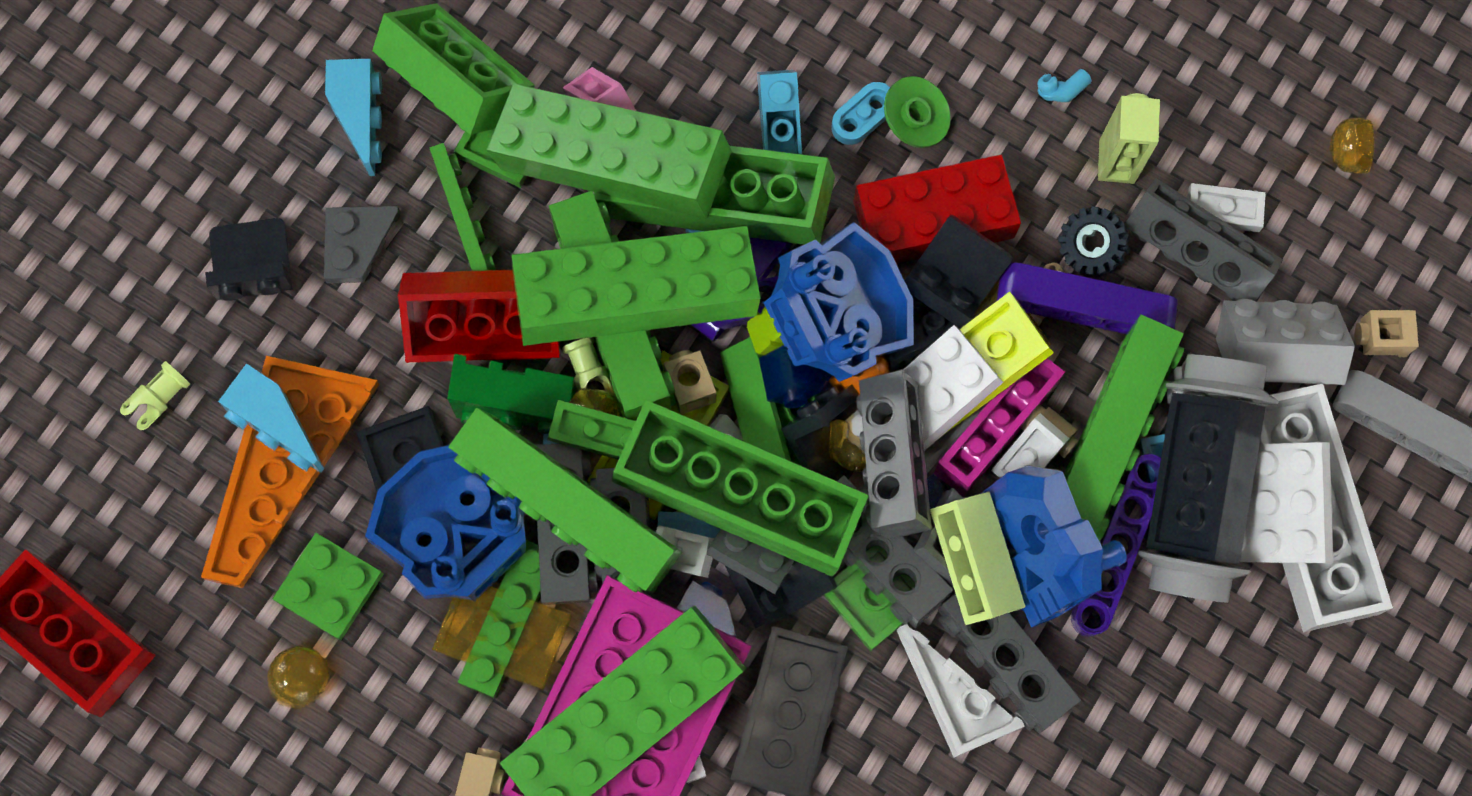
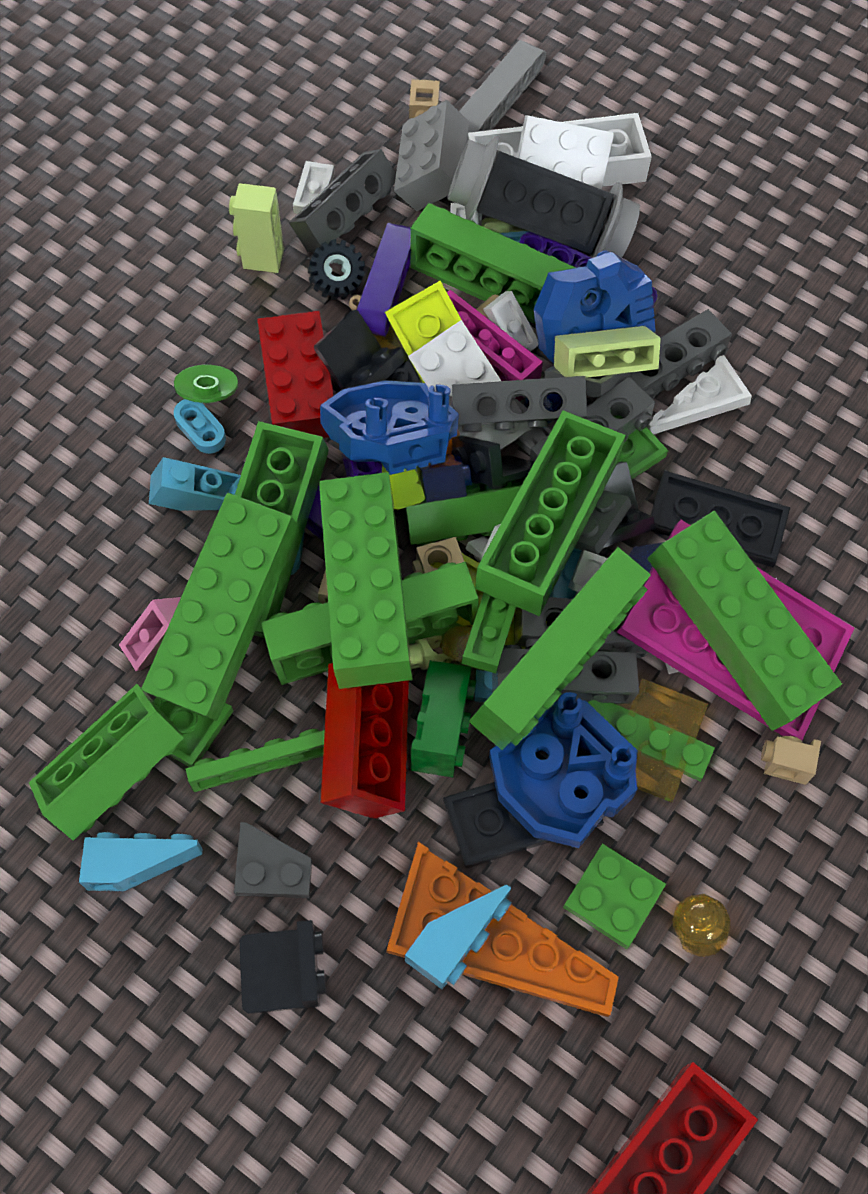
camera: 85 degrees left, 10 degrees down
yellowish green piece [120,361,190,430] -> none
clear yellow arm [829,420,866,472] -> none
medium azure arm [1037,69,1092,103] -> none
clear yellow hair [1329,118,1374,174] -> none

